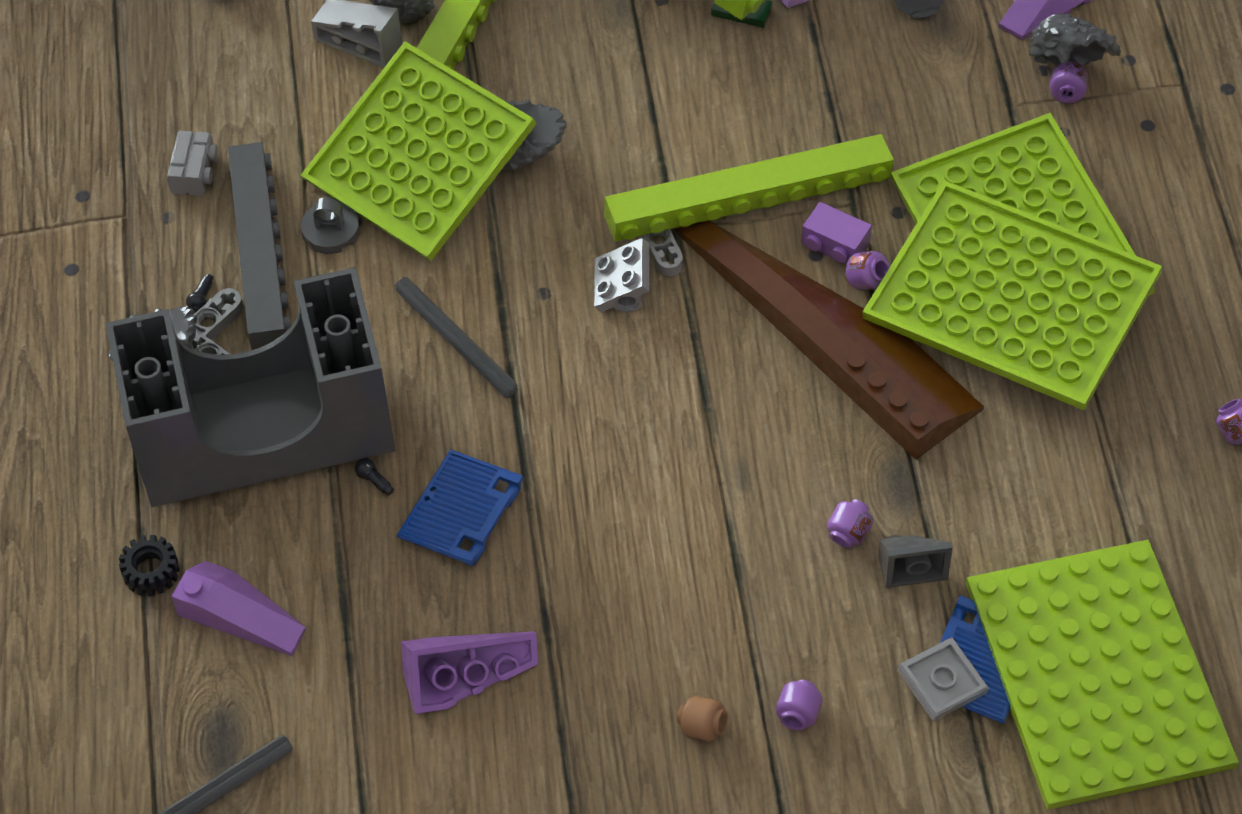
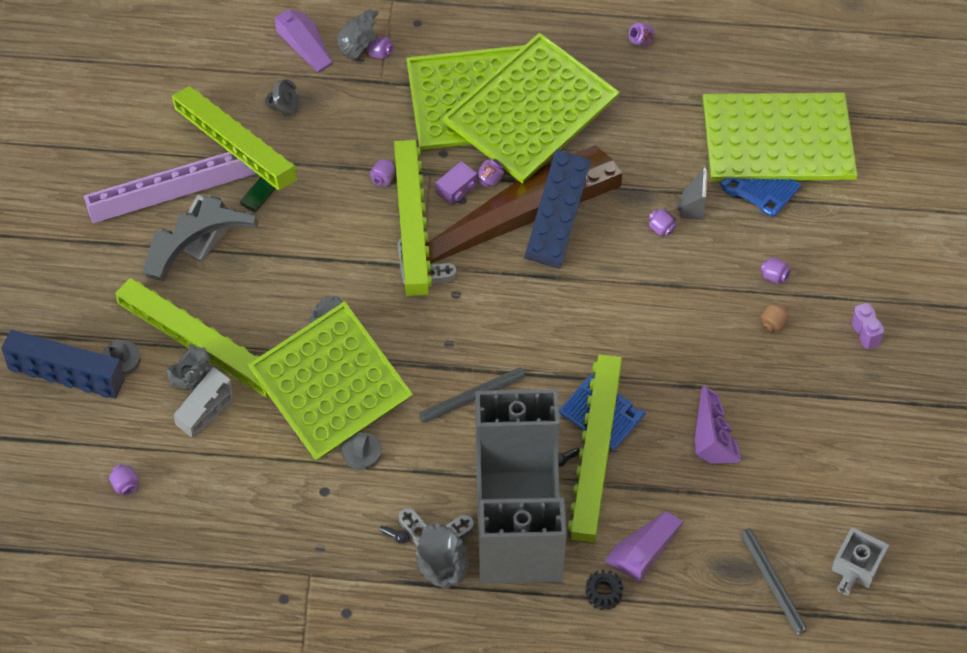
camera: 80 degrees left, 0 degrees up
light grey brick [167,131,218,196] -> none
dark grey brick [228,142,291,350] -> none
light grey plate [594,238,649,312] -> none
light grey tile [897,637,989,722] -> none
none -> medium lavender head [370,159,396,187]
none -> dark blue brick [524,149,591,269]
none -> lime brick [568,354,622,543]

